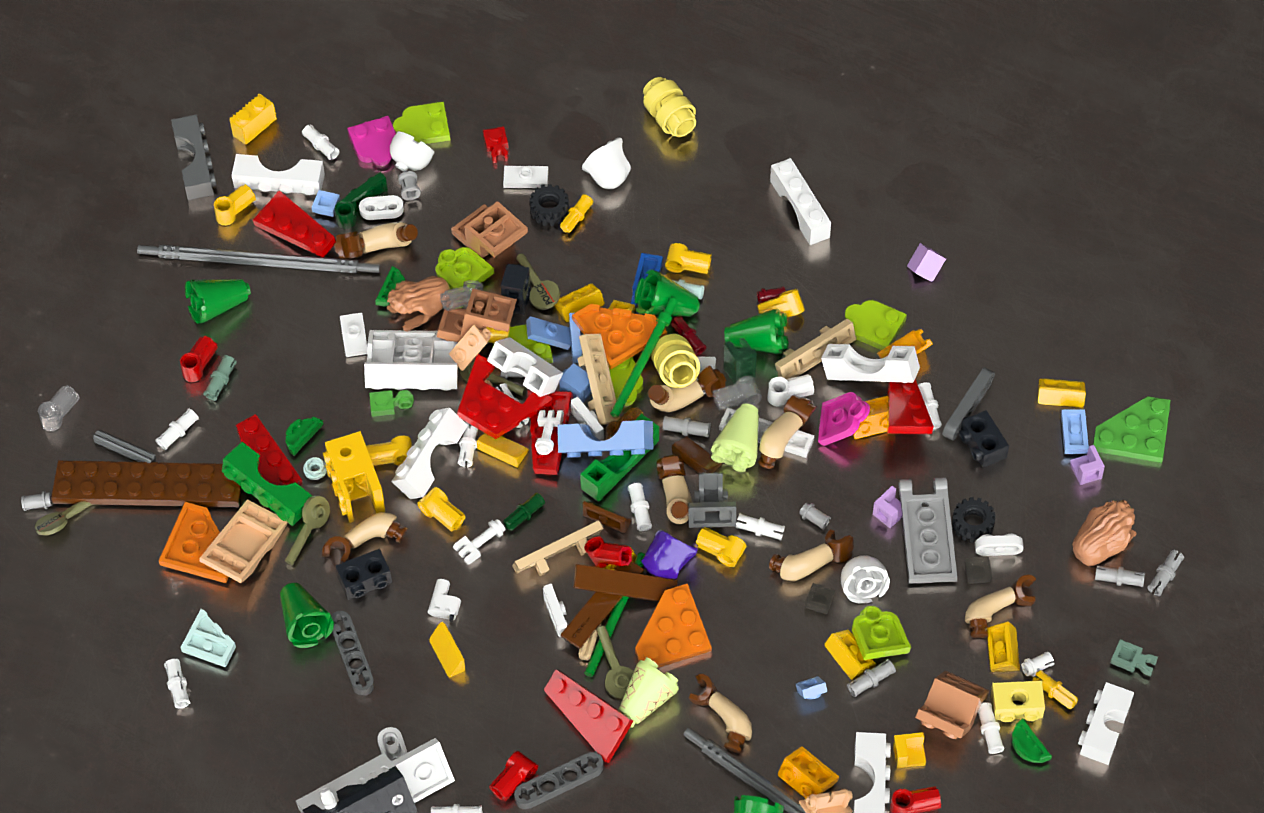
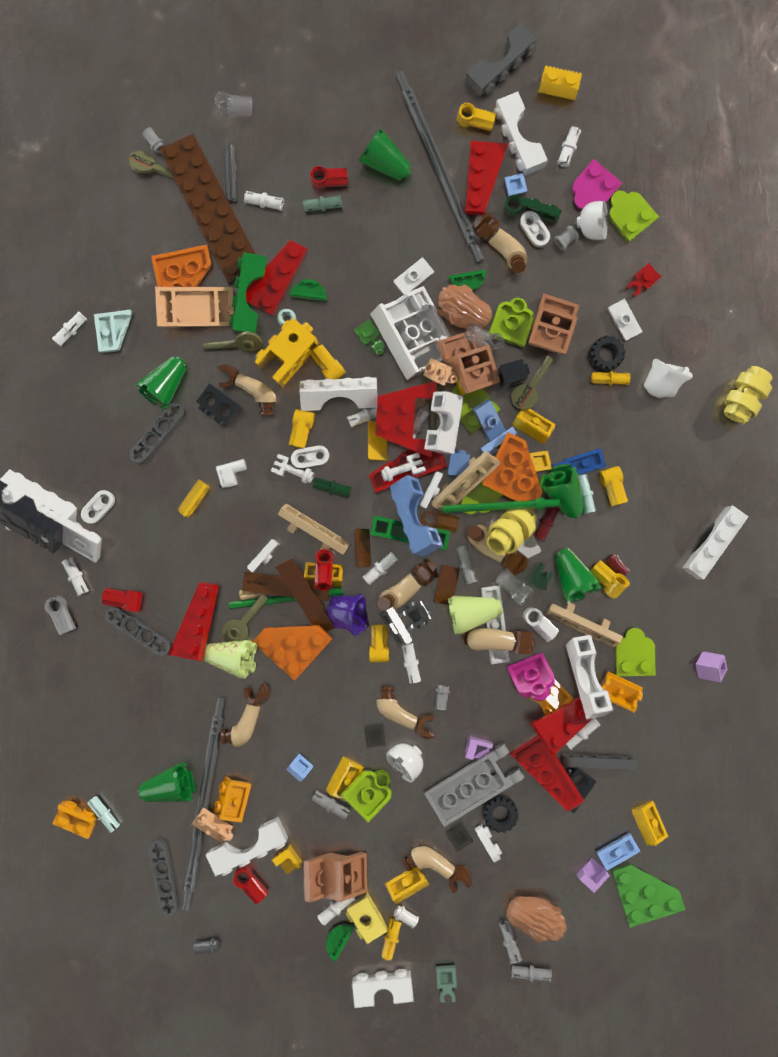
camera: 60 degrees right, 30 degrees up
none -> white plate [291,446,329,469]
none -> red wing [509,736,585,812]

